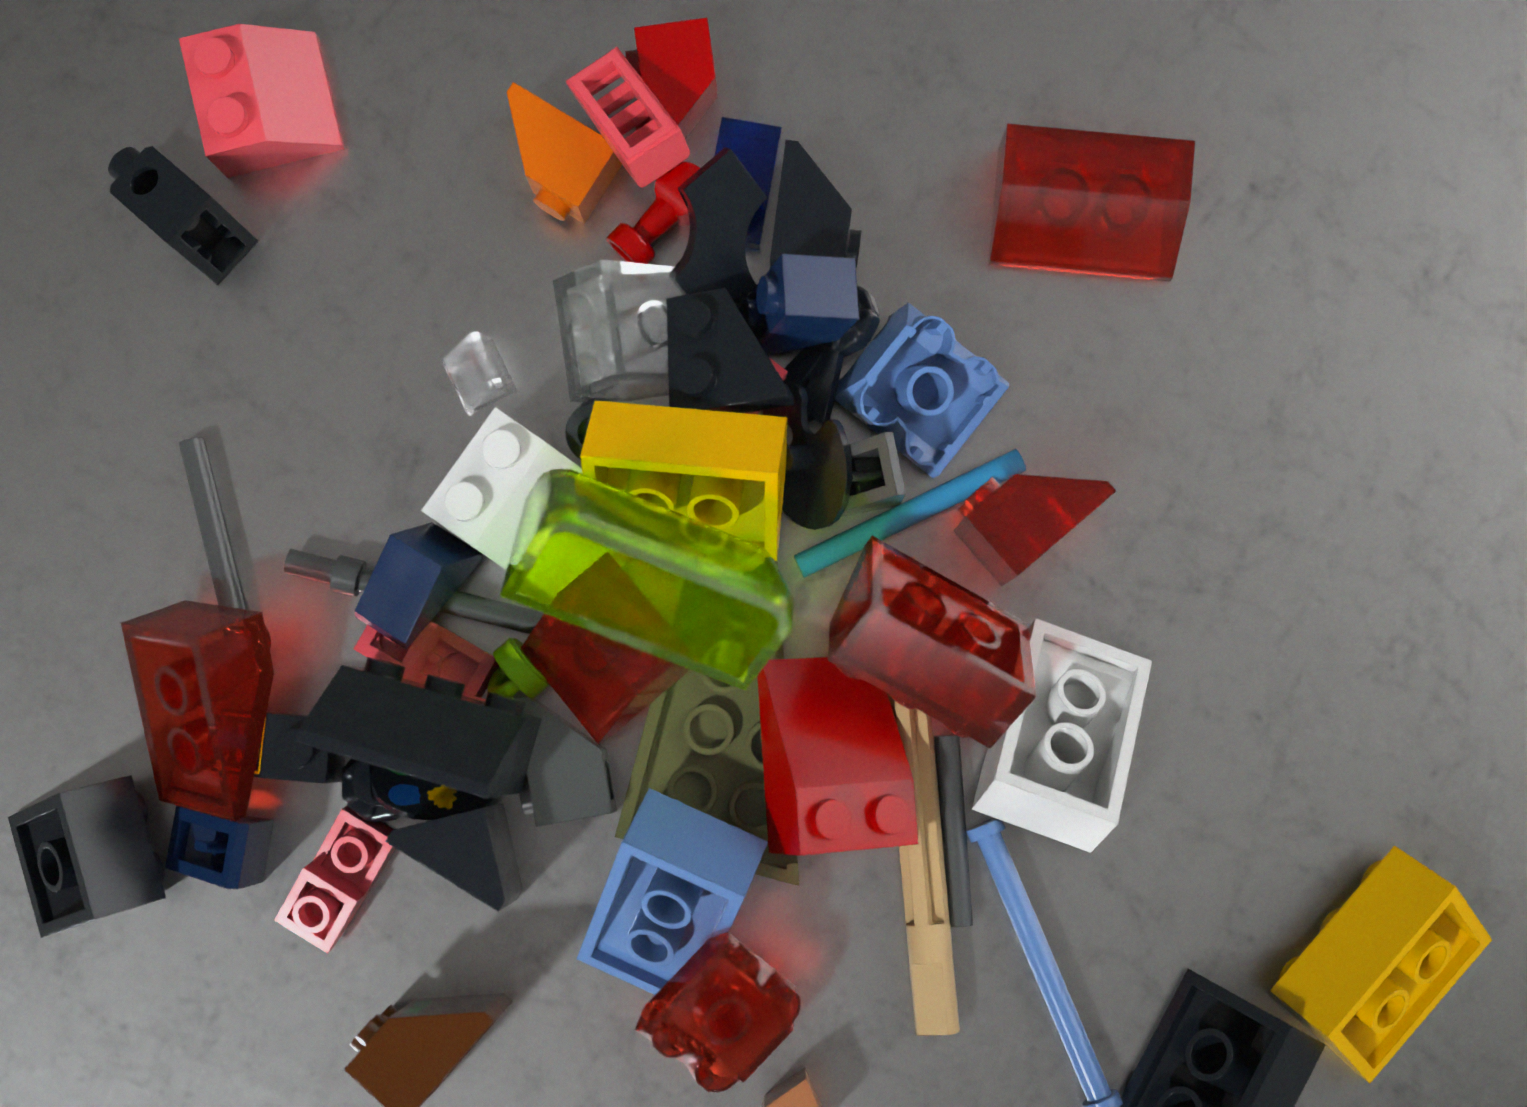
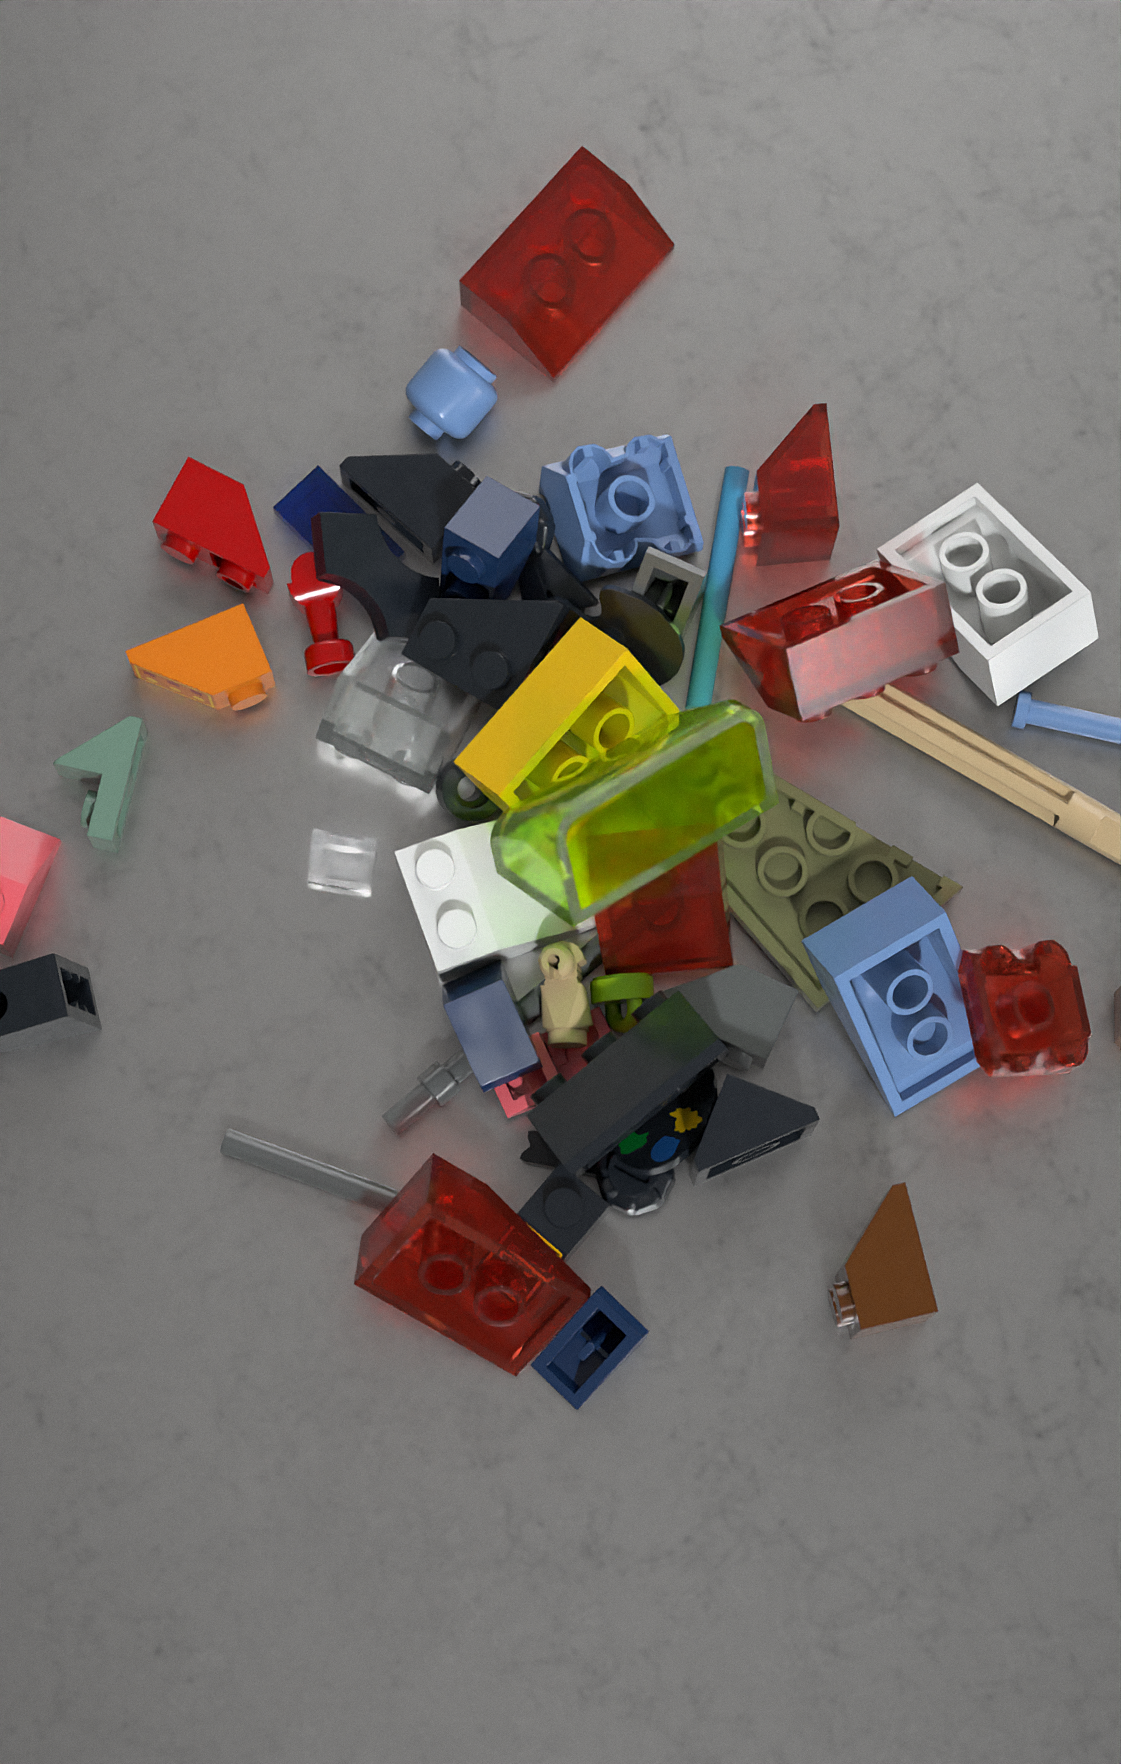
camera: 60 degrees left, 5 degrees down
black slope [8,775,166,938] -> none
coral slope [274,805,396,953] -> none
coral slope [566,47,690,188] -> none
red slope [756,655,918,856] -> none
dark grey bar [935,735,973,927] -> none
none -> sand green slope [53,716,148,853]
none -> medium blue head [405,345,498,441]
none -> tan arm [538,941,593,1049]

